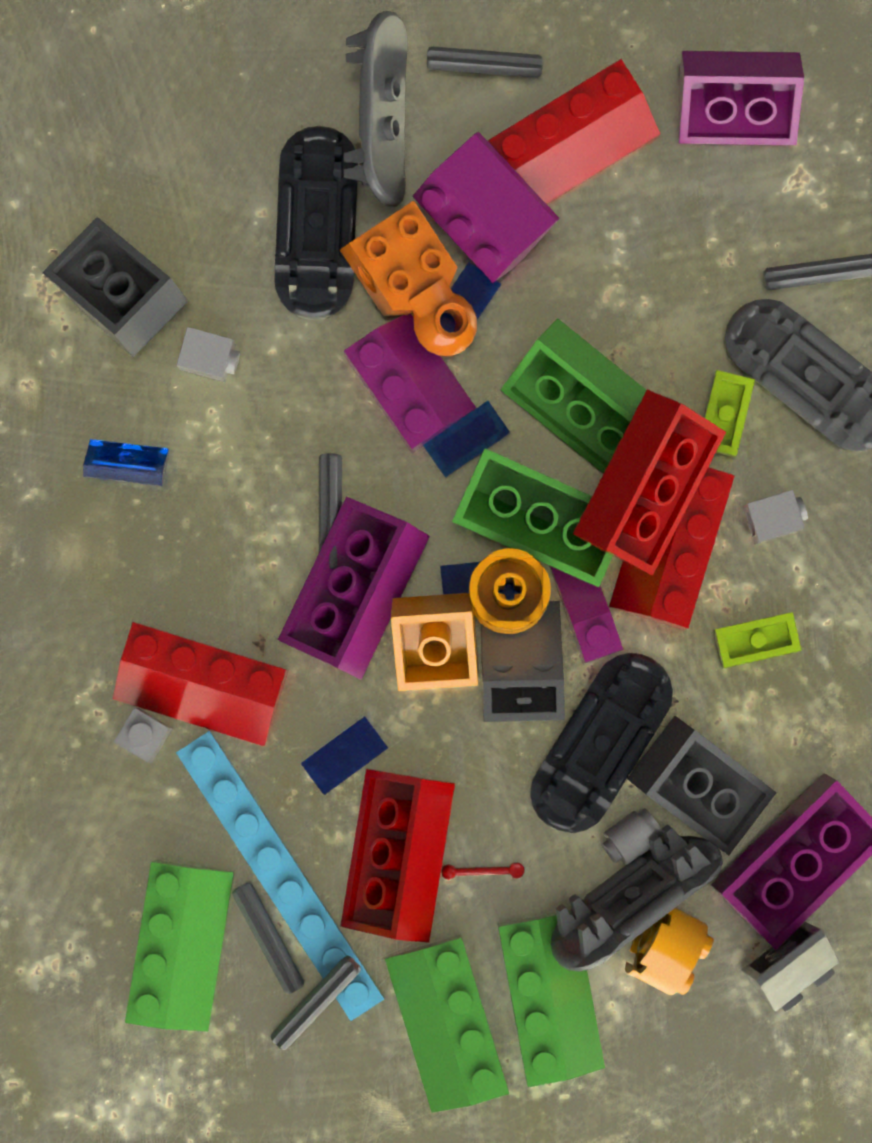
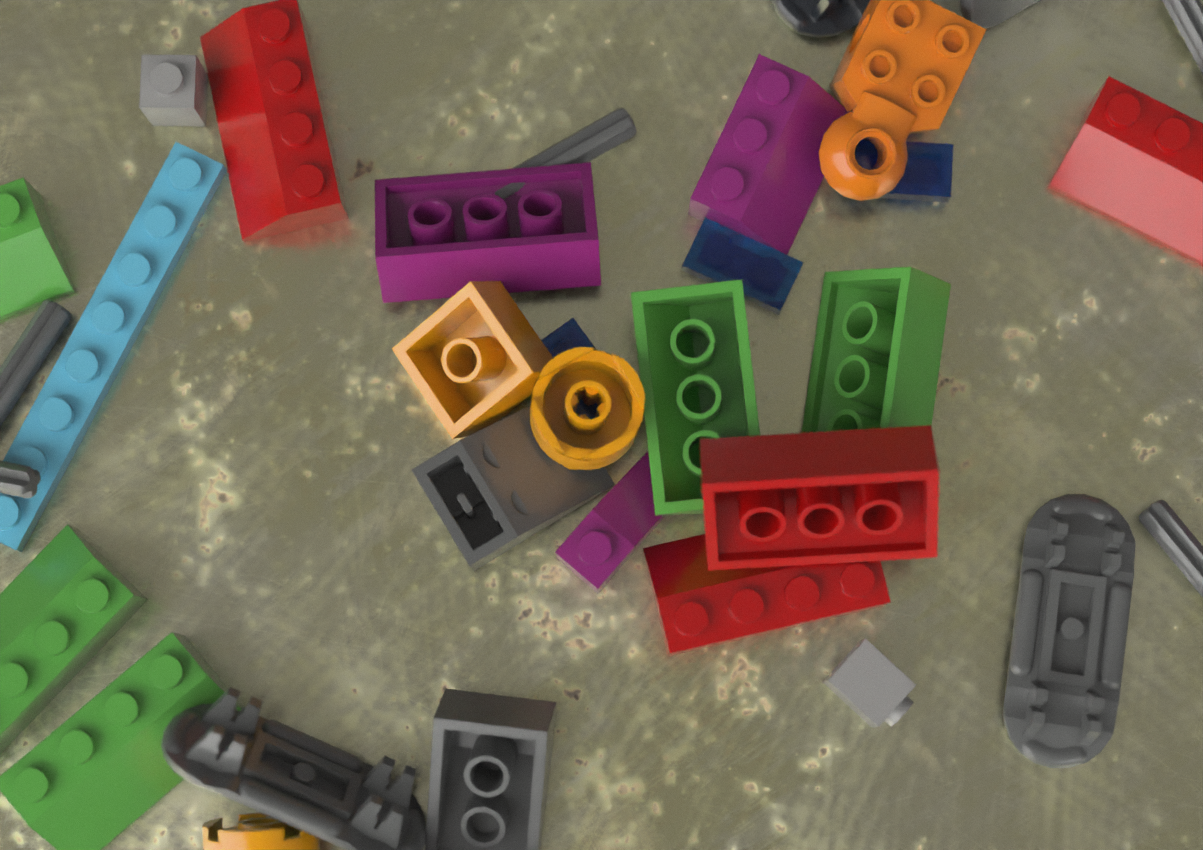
camera: 65 degrees right, 5 degrees down
clear blue plate [301,716,388,795] -> none
red slope [340,769,455,943] -> none
magenta slope [412,131,560,283] -> none
red hinge [441,862,525,880] -> none
black piece [530,653,673,833] -> none
light grey brick [602,808,663,865] -> none
lime plate [704,370,755,458] -> none
lime plate [714,612,802,669] -> none

